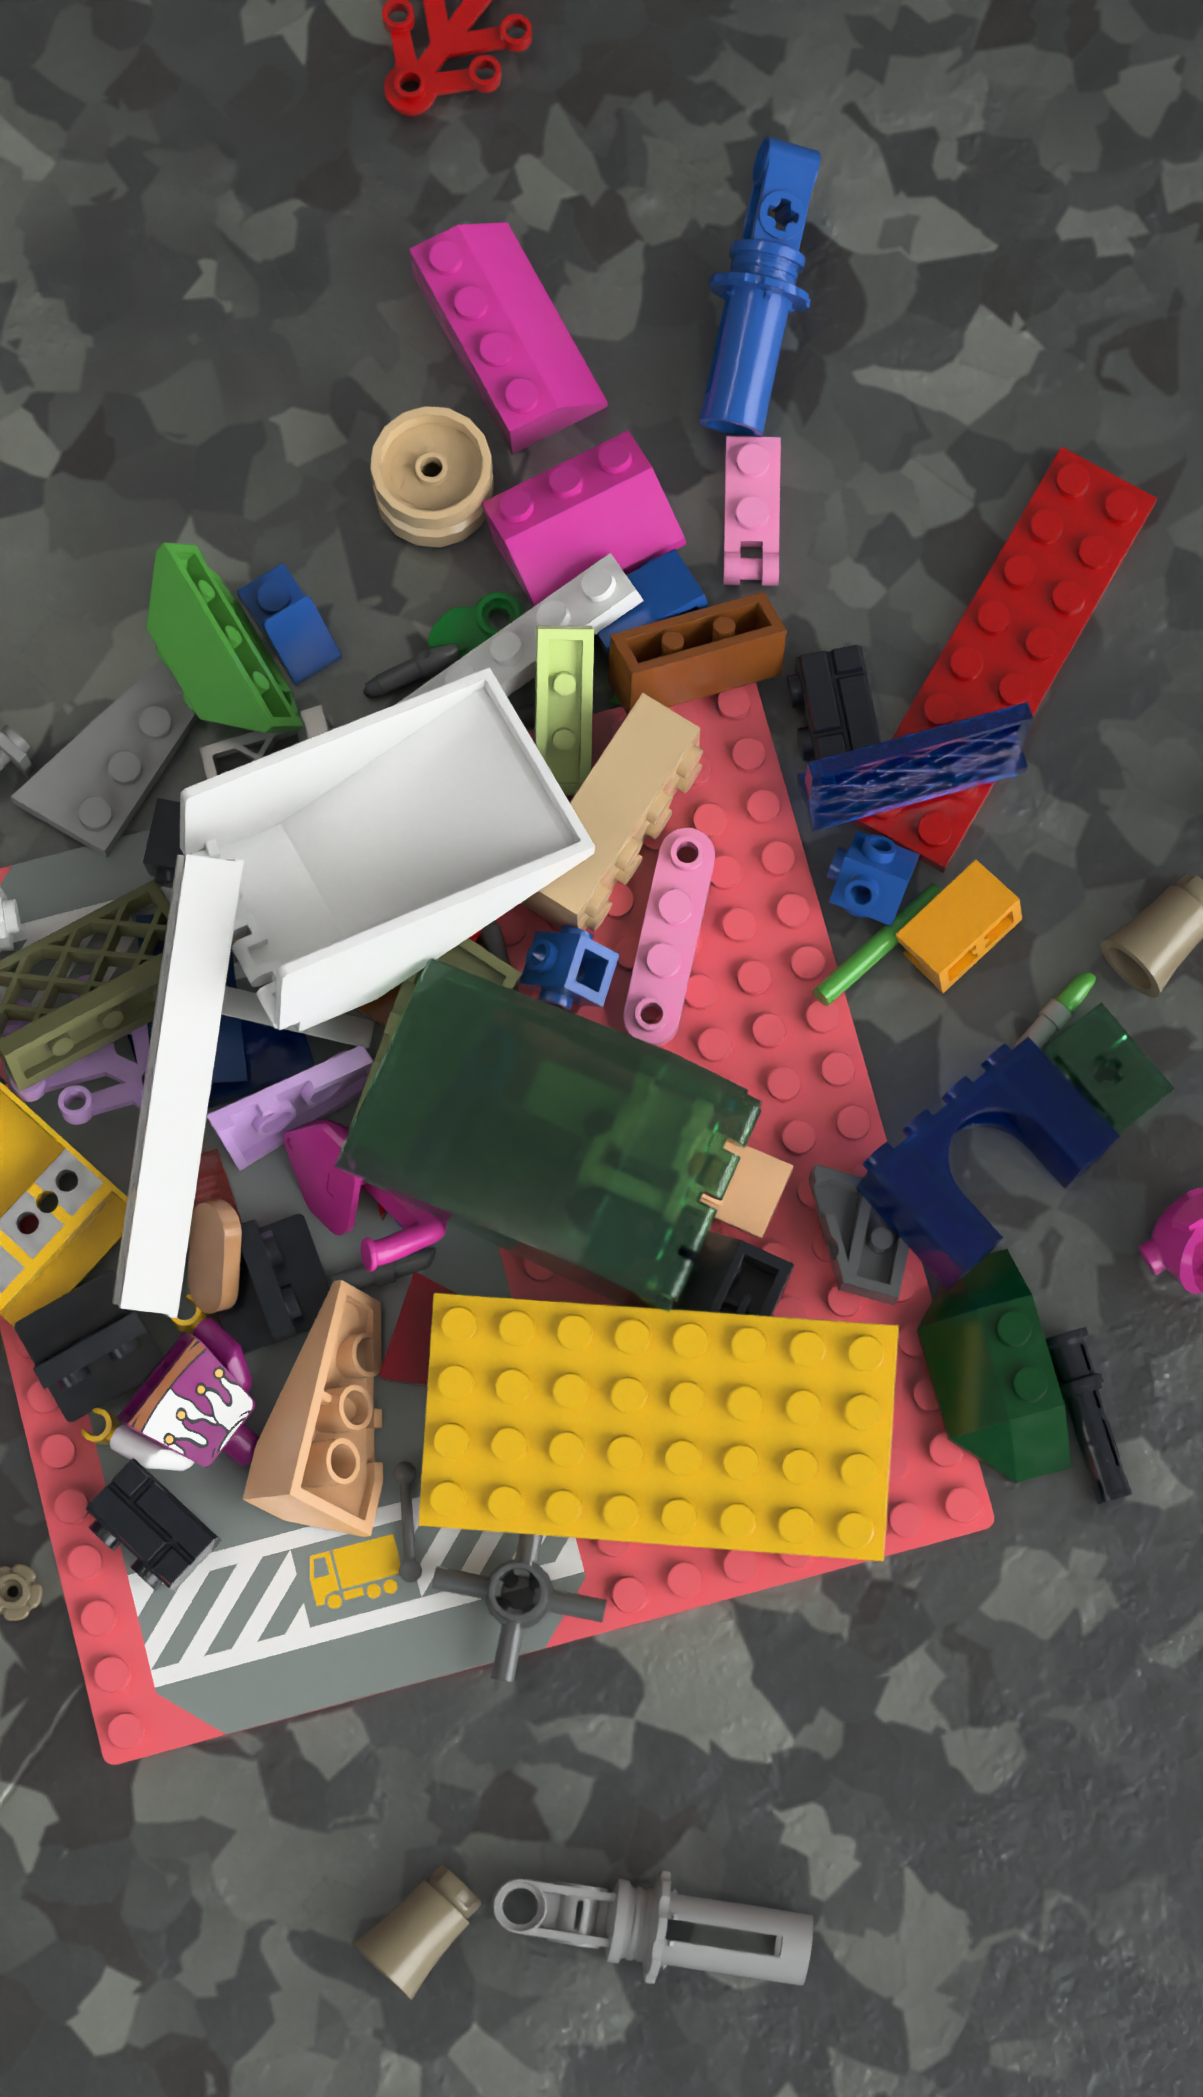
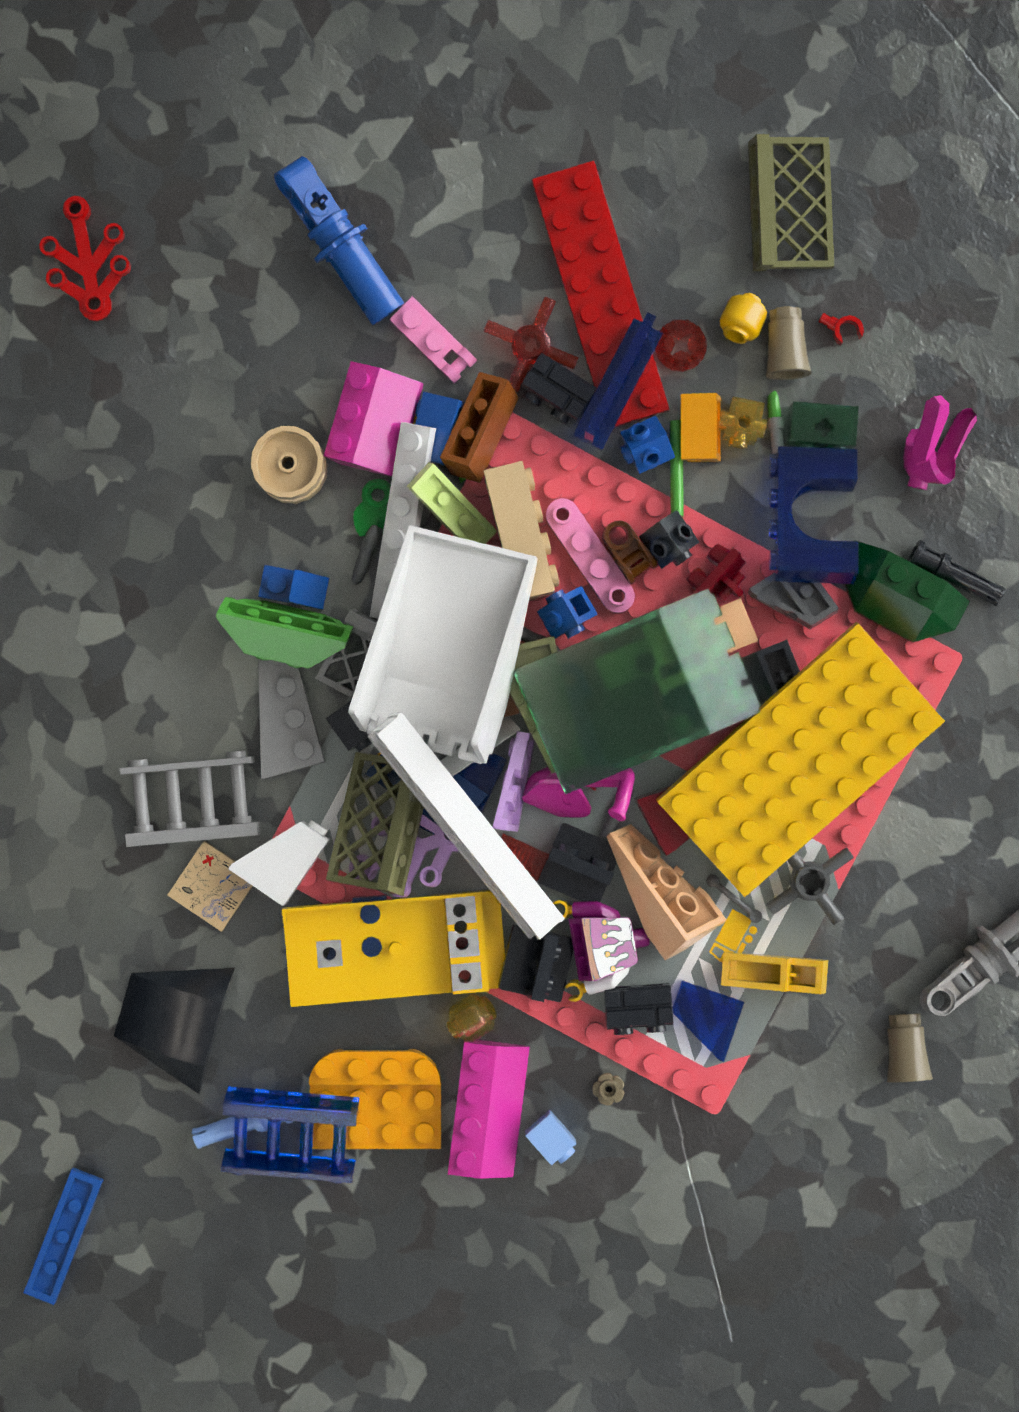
camera: 50 degrees left, 10 degrees up
medium nougat tile [188,1200,242,1313] -> none
dark pink slope [409,222,608,455] -> none
none -> clear red bar [483,297,579,392]
none -> reddish brown piece [602,521,658,584]
none -> black brick [639,510,699,569]
none -> clear red gear [655,319,707,372]
none -> clear blue wing [672,979,744,1062]
none -> dark red hips [686,544,746,607]
none -> clear yellow brick [718,396,767,449]
none -> yellow head [719,293,767,344]
none -> yellow slope [721,952,828,994]

